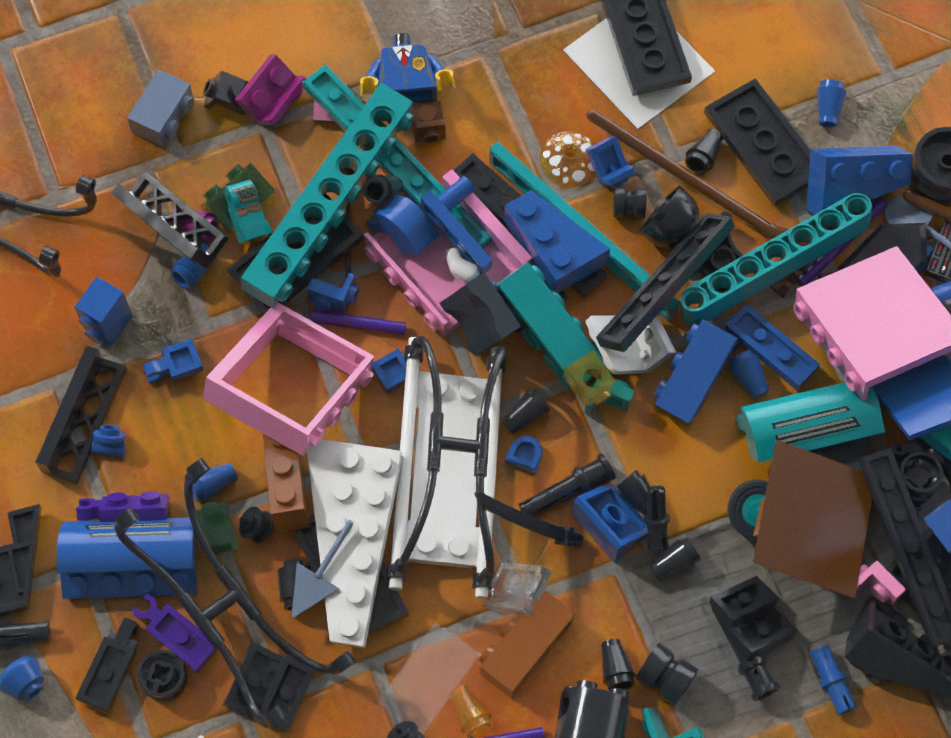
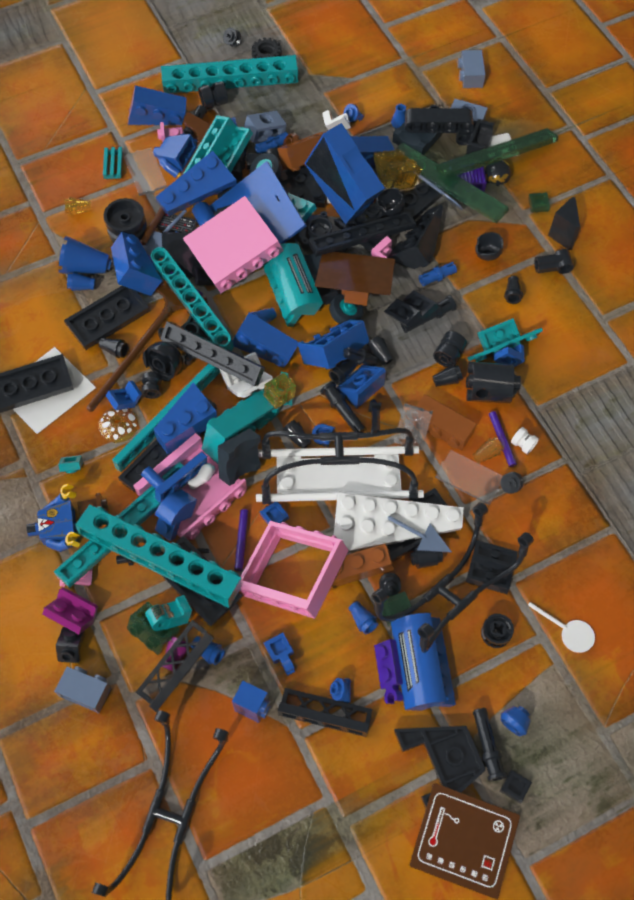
camera: 95 degrees left, 5 degrees down
black hinge [75,617,140,714] -> none
dark purple plate [132,594,218,673] -> none
blue bracket [308,273,359,314] -> none
black cone [364,174,403,206] -> none
blue plate [724,303,820,391] -> none
none -> blue cone [58,236,112,274]
none -> teal plate [58,455,83,473]
none -> blue wedge [297,319,369,369]

